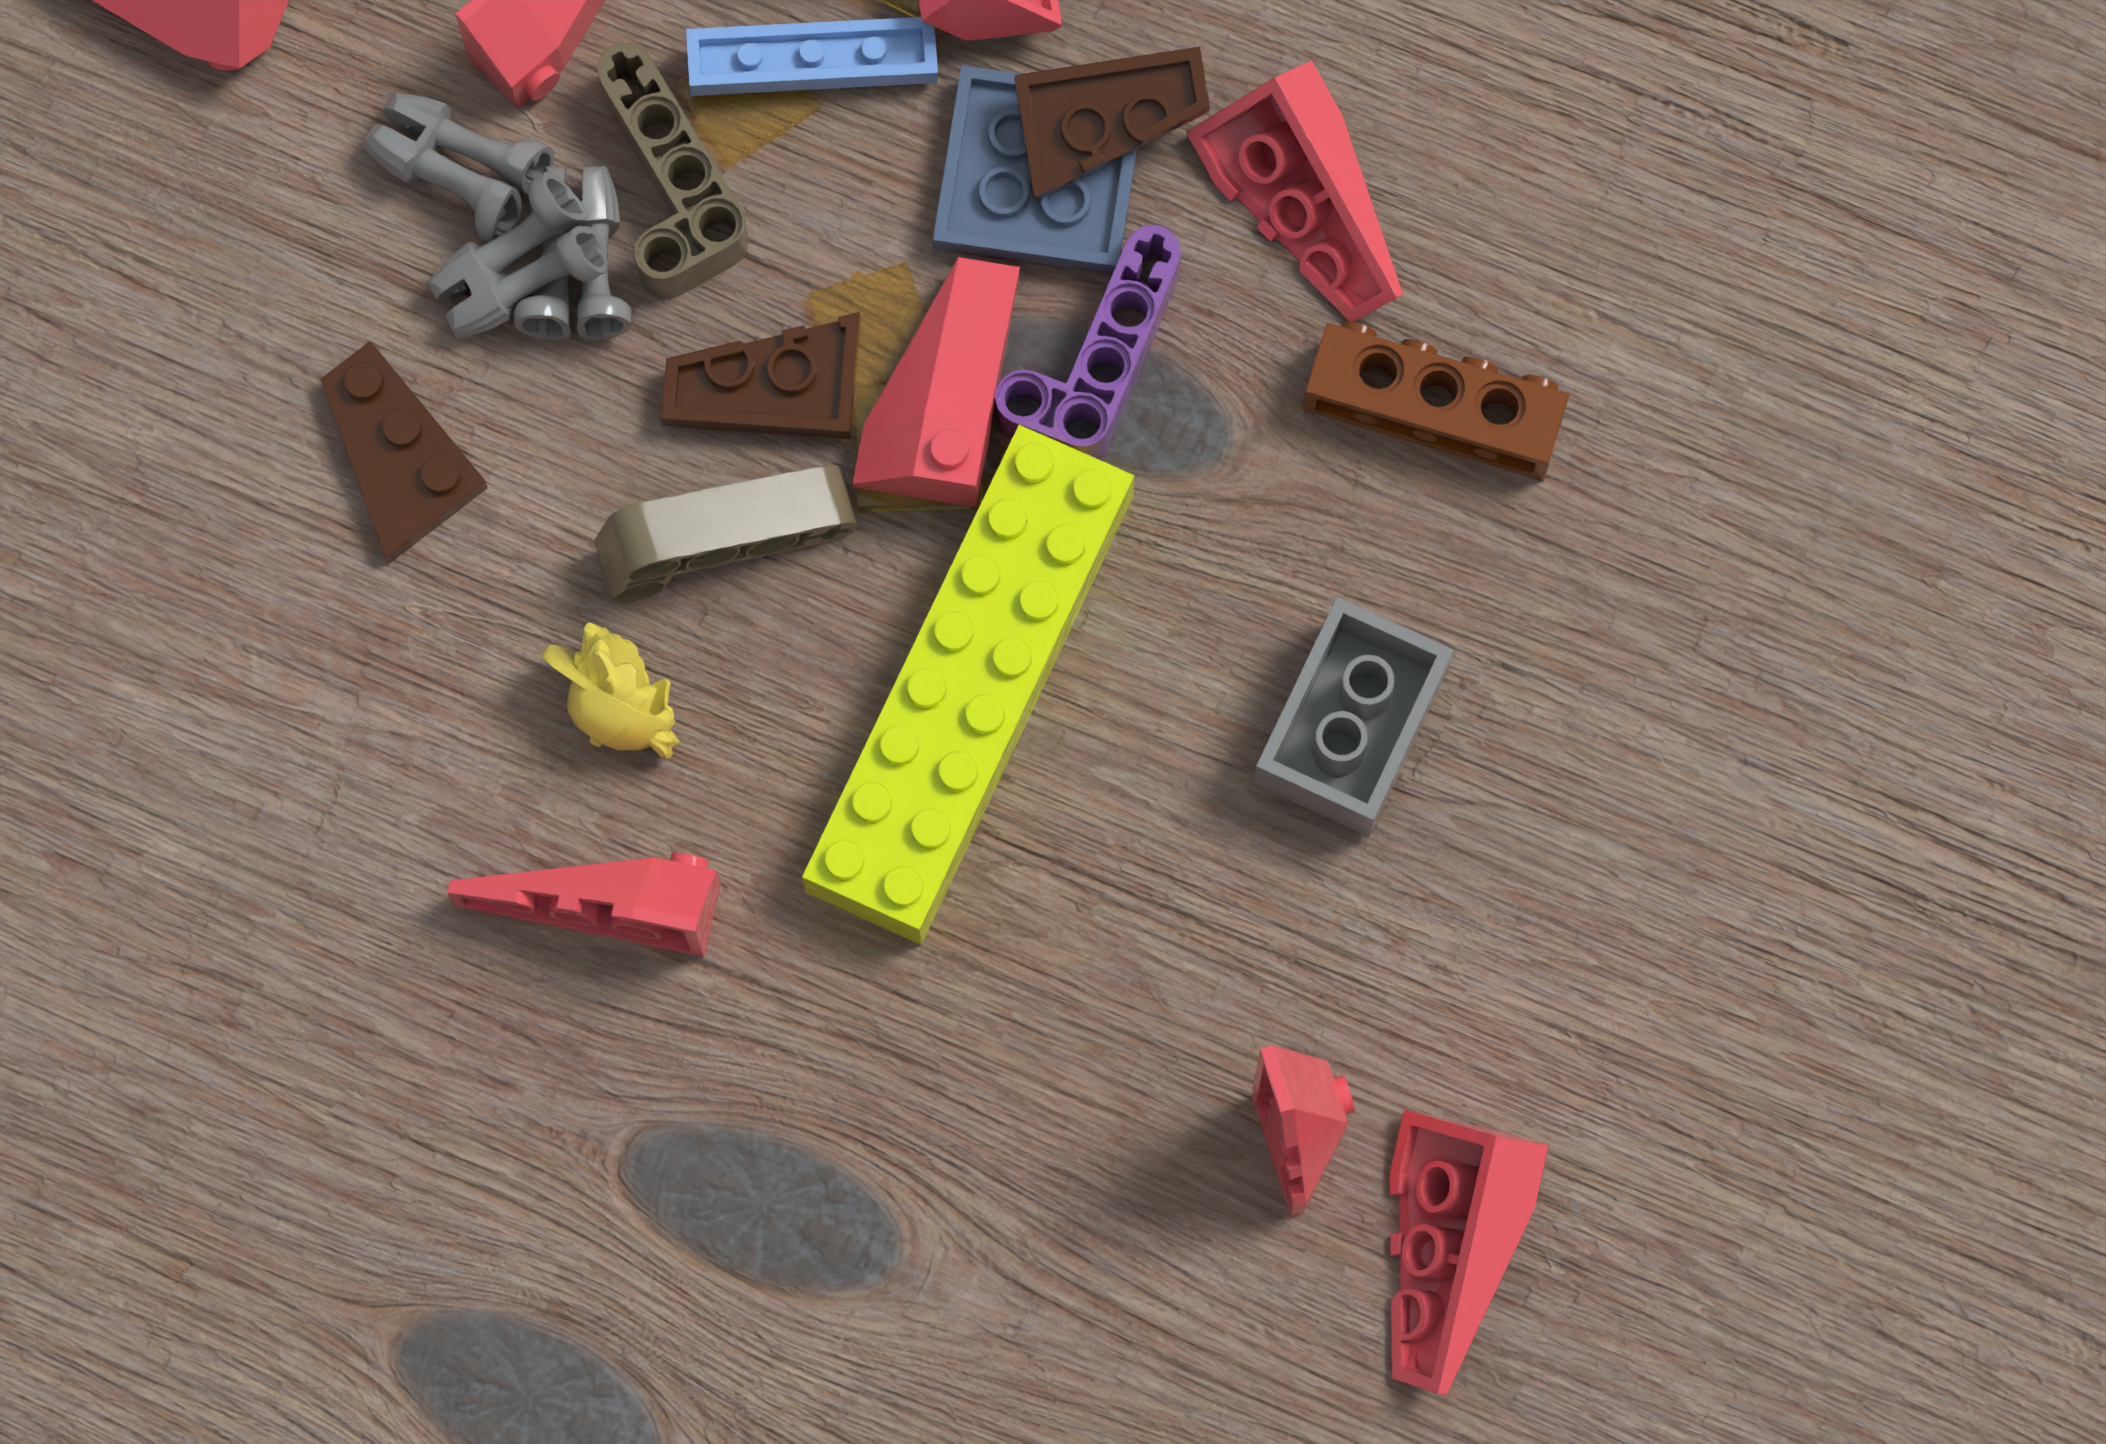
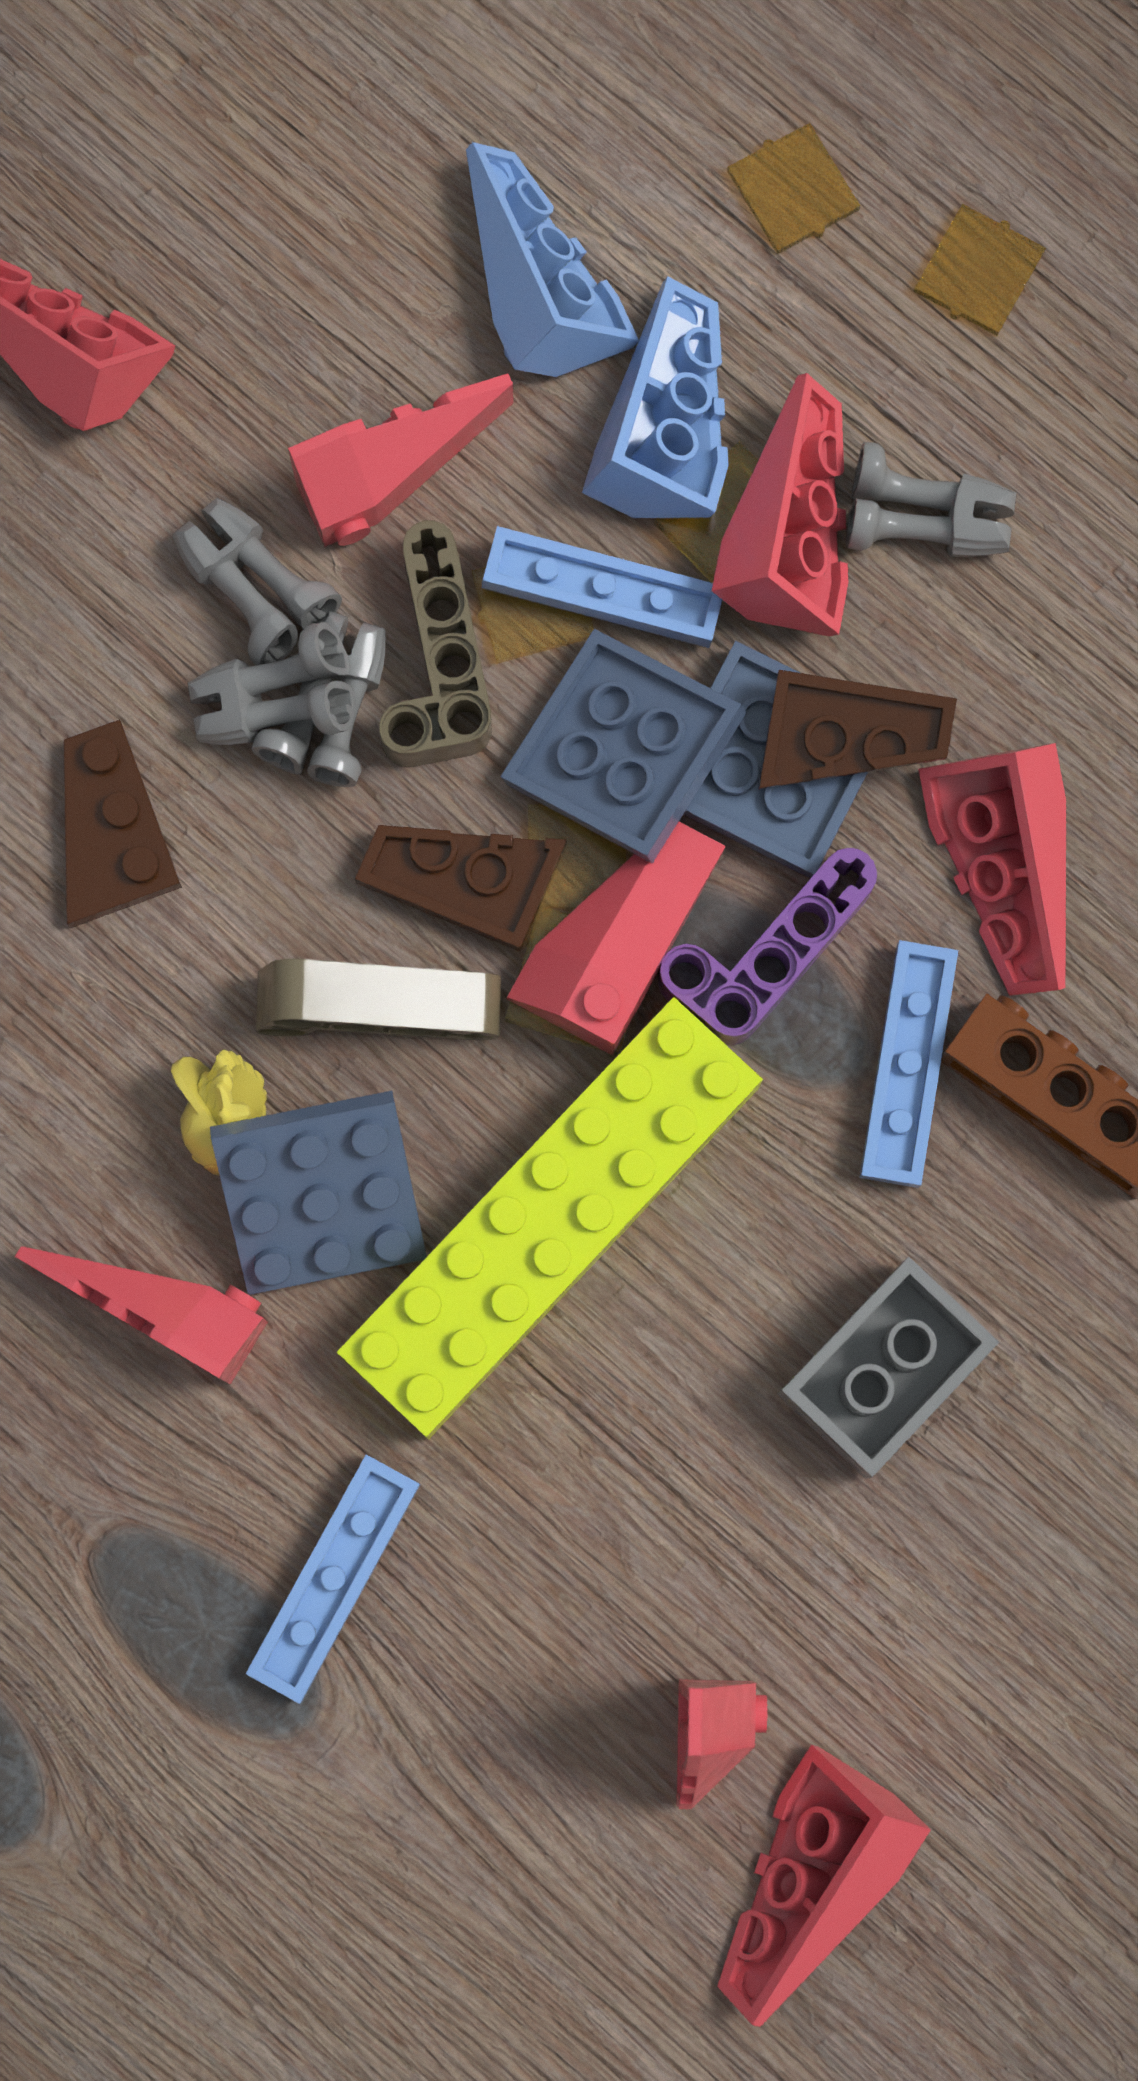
camera: 15 degrees right, 5 degrees up
none -> sand blue plate [210,1091,427,1295]
none -> light blue plate [246,1455,421,1704]
none -> sand blue plate [500,629,746,863]
none -> light blue plate [859,940,959,1188]

